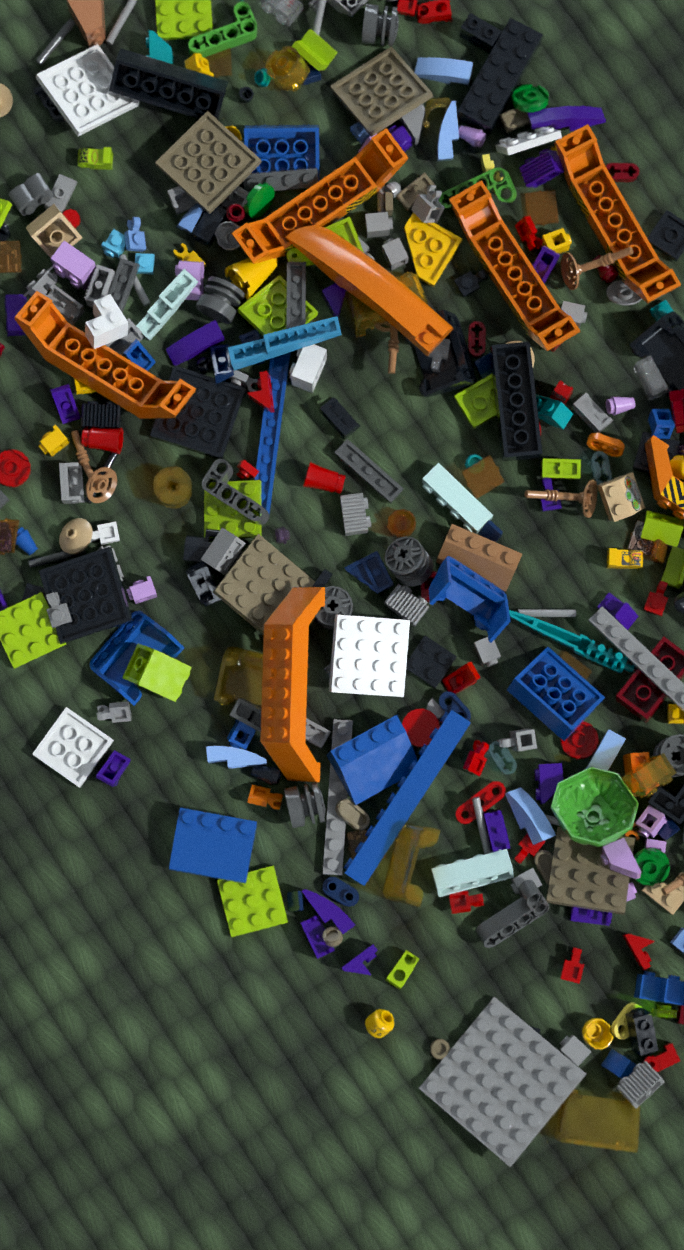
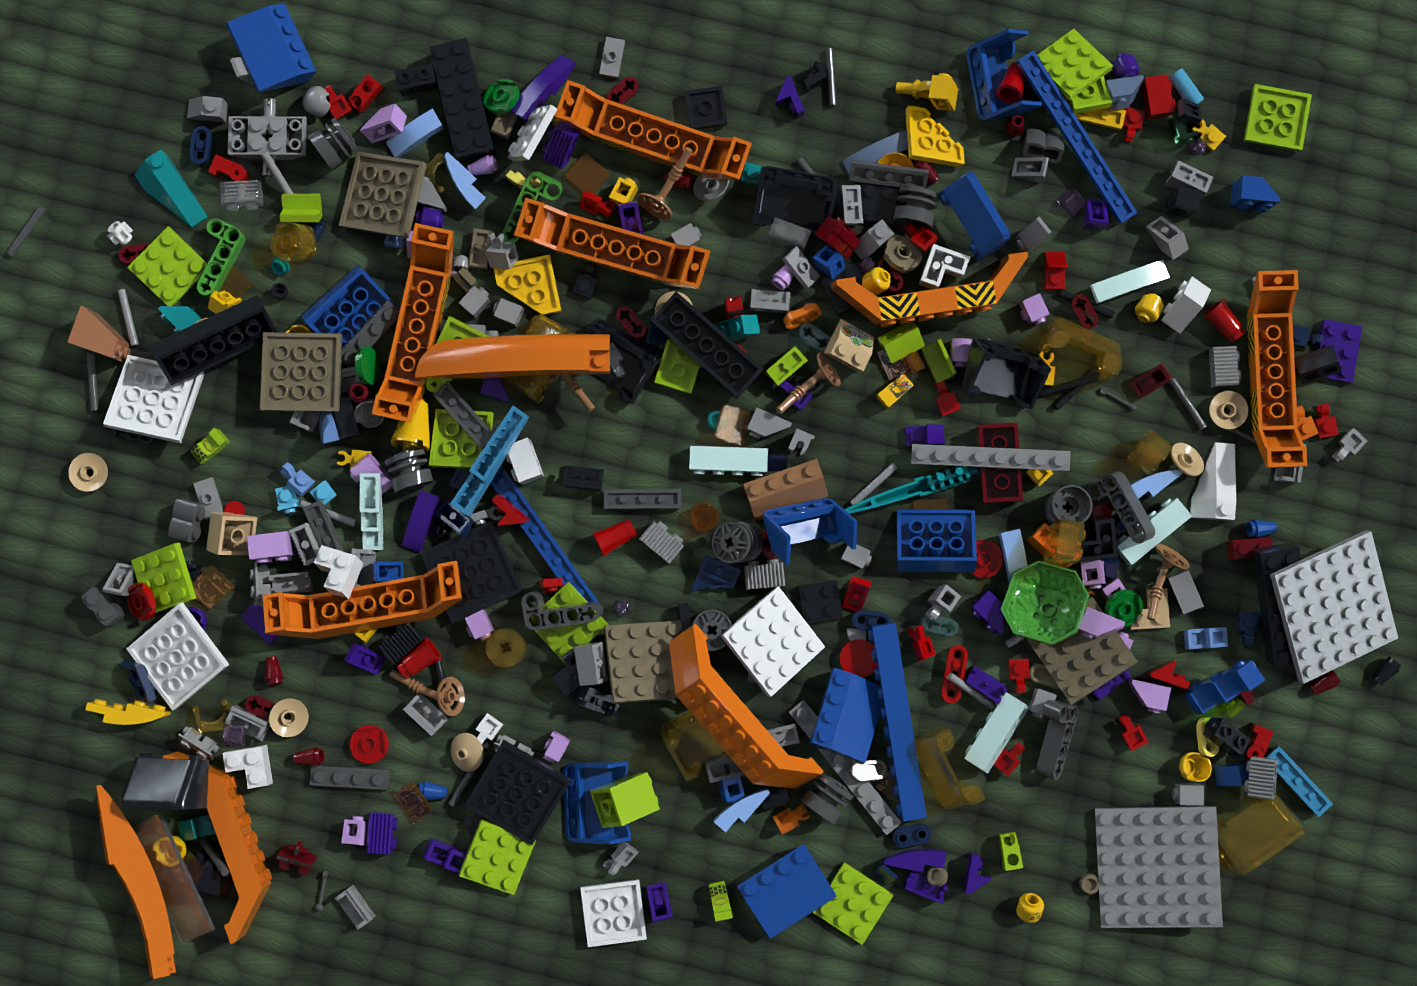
camera: 40 degrees left, 5 degrees up
yellow brick [38,425,69,457] -> none
light grey plate [46,592,72,628] -> none
light blue slope [505,787,556,845] -> none
none -> lavender slope [360,104,407,143]
none -> lavender brick [465,610,495,641]
none -> light grey plate [599,37,625,79]
none -> lime leg [709,881,733,921]
none -> light grey slope [747,408,792,439]
none -> light grey plate [782,246,820,289]
none -> light grey hinge [787,429,815,455]
none -> lavender slope [1127,679,1171,713]
none -> dark azure plate [1265,745,1333,817]

